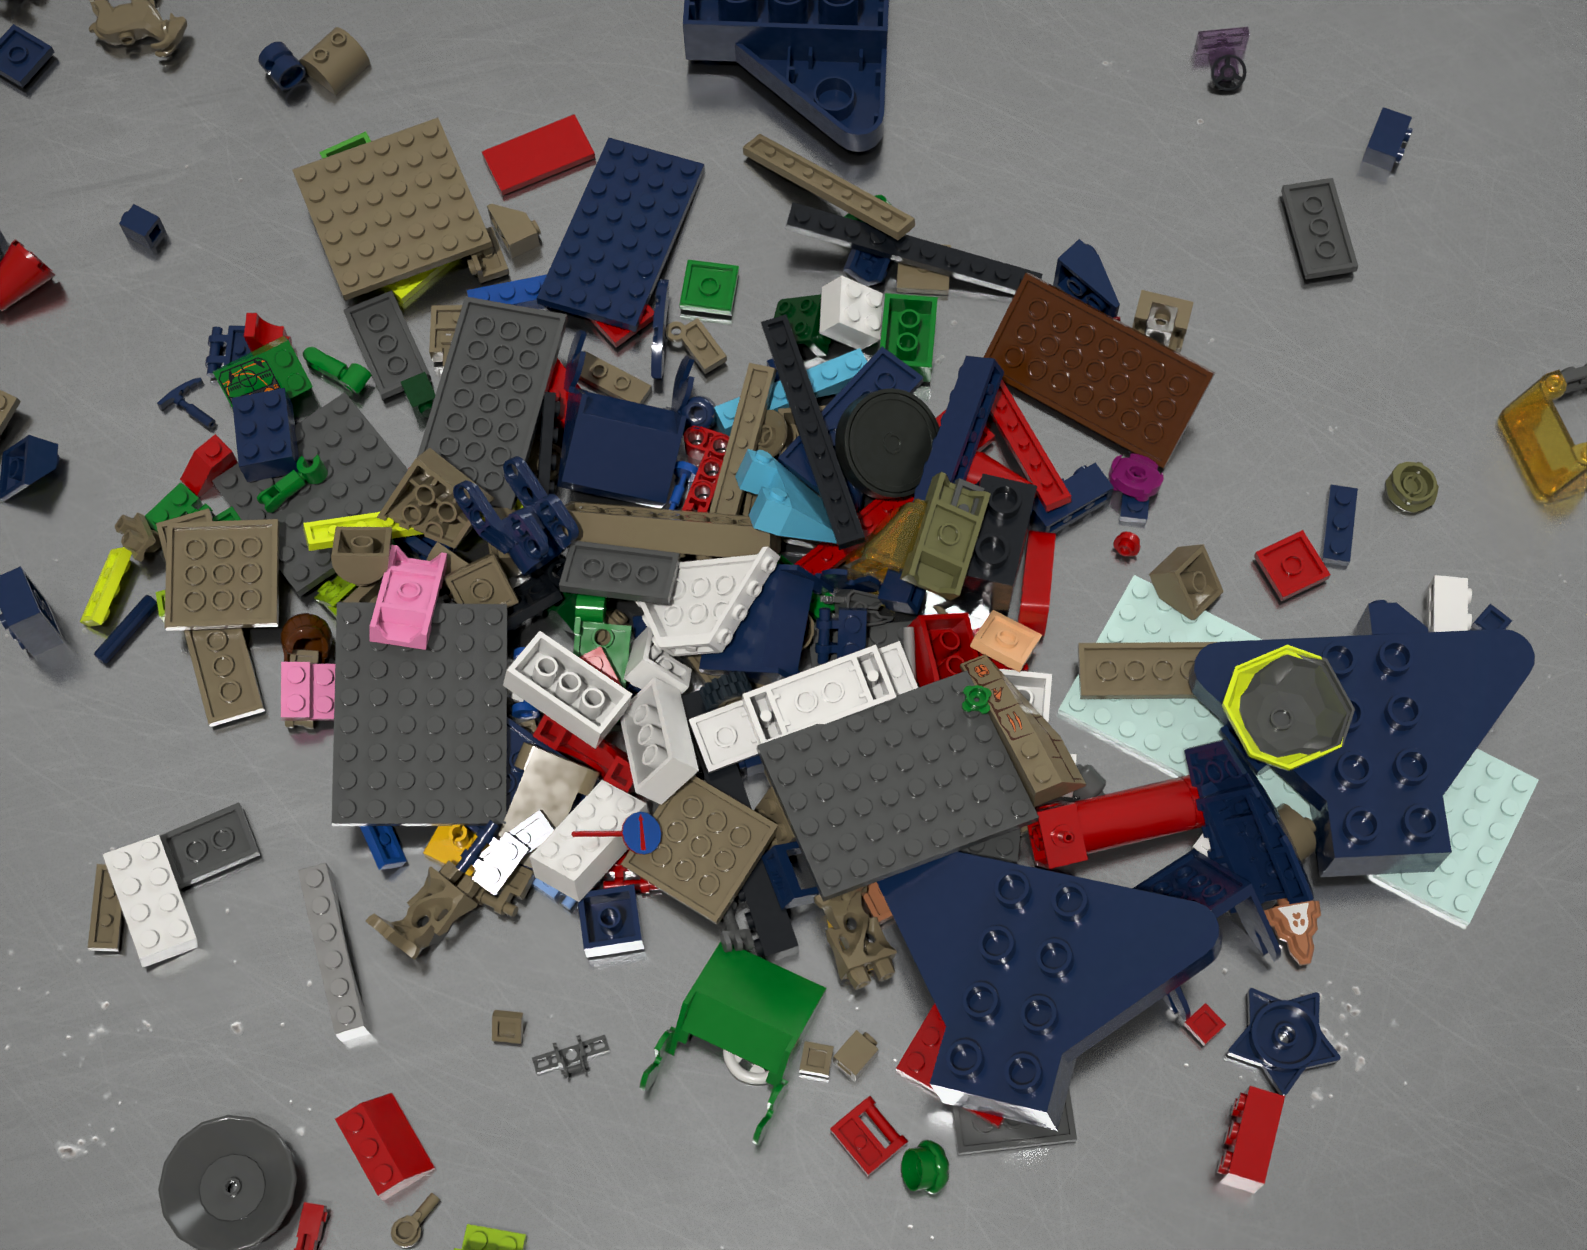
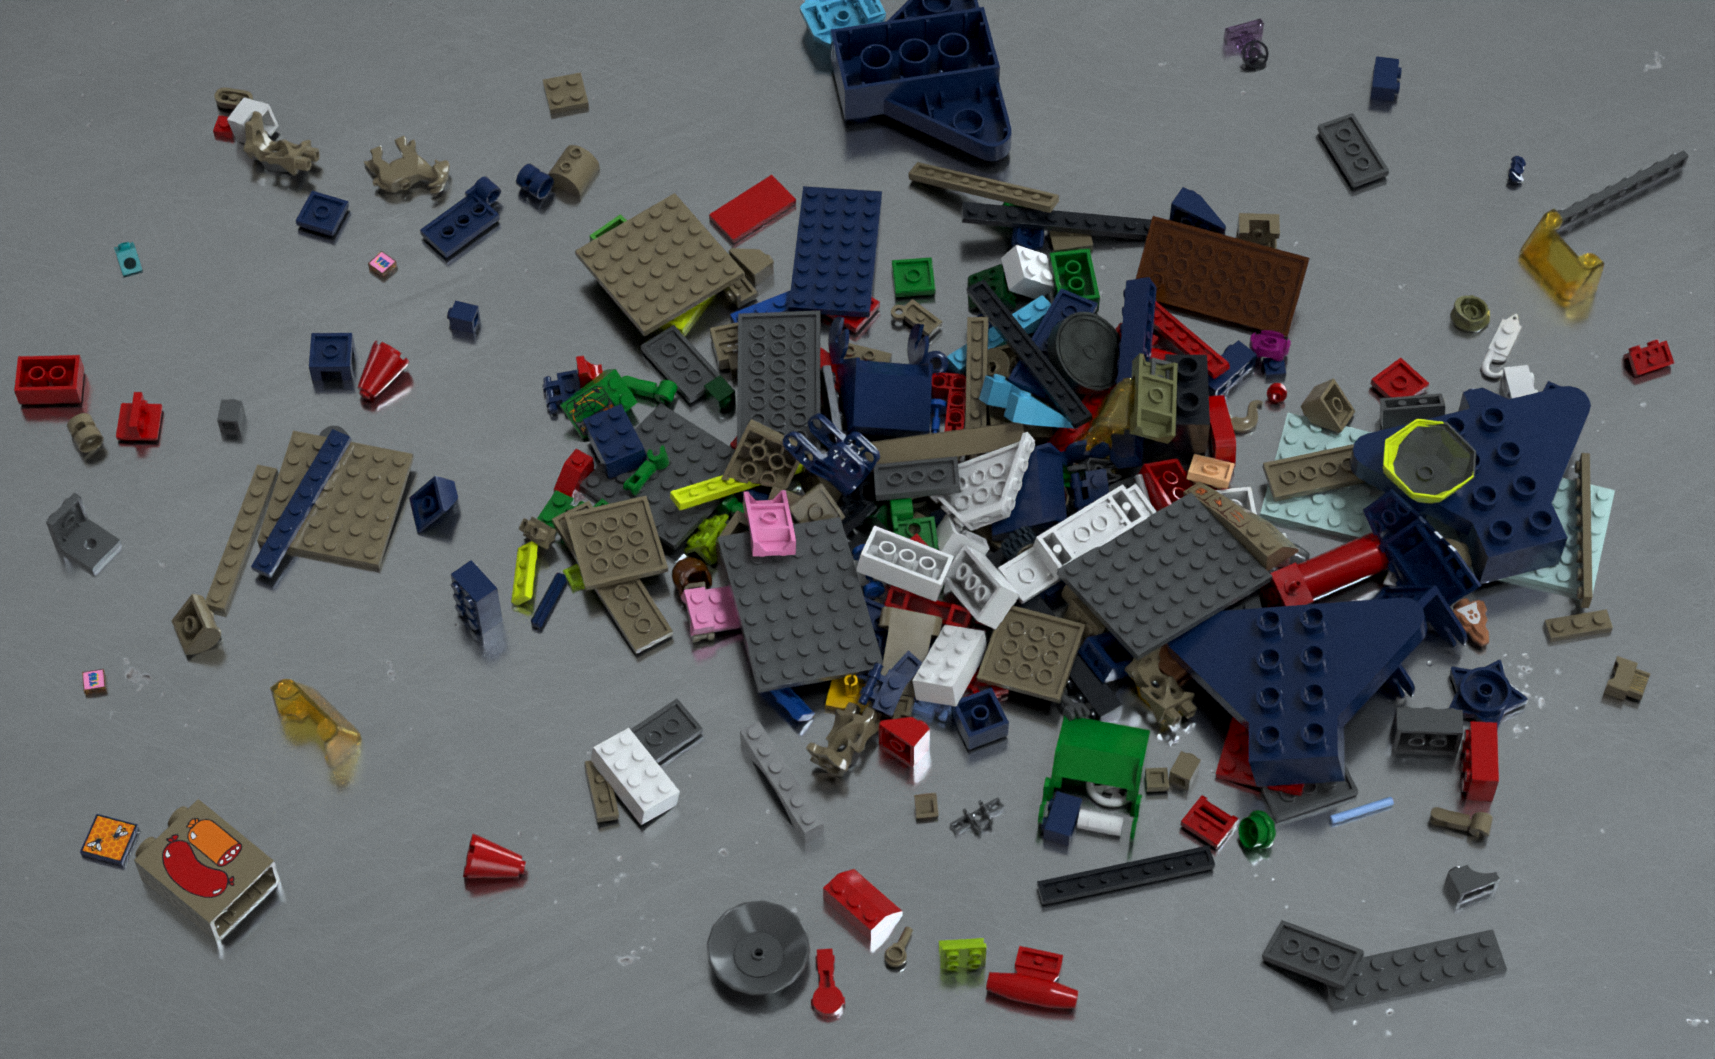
camera: 15 degrees left, 10 degrees down
dark blue piece [157,377,216,429] -> none
dark tan brick [331,527,392,586] -> none
blue piece [571,812,661,855] -> none
dark blue tile [651,279,669,378] -> none
green plate [962,685,992,714] -> none
red plate [1183,1003,1226,1046] -> none
dark blue plate [1321,484,1358,566] -> none
none -> tile [368,251,397,278]
none -> dark blue hinge [420,176,501,258]
none -> red slope [879,717,930,767]
none -> black plate [1037,845,1215,905]
none -> dark blue brick [1041,791,1082,846]
none -> white axle [1077,809,1124,836]
none -> dark tan piece [1229,400,1263,434]
none -> light blue bar [1329,797,1394,824]
none -> dark grey brick [1380,393,1445,430]
none -> dark grey brick [1391,706,1463,754]
none -> dark tan piece [1430,807,1493,837]
none -> white plate [1481,314,1522,378]
none -> dark blue piece [1509,156,1526,183]
none -> dark tan plate [1544,609,1613,642]
none -> dark tan plate [1575,453,1593,608]
none -> dark tan piece [1604,656,1651,700]

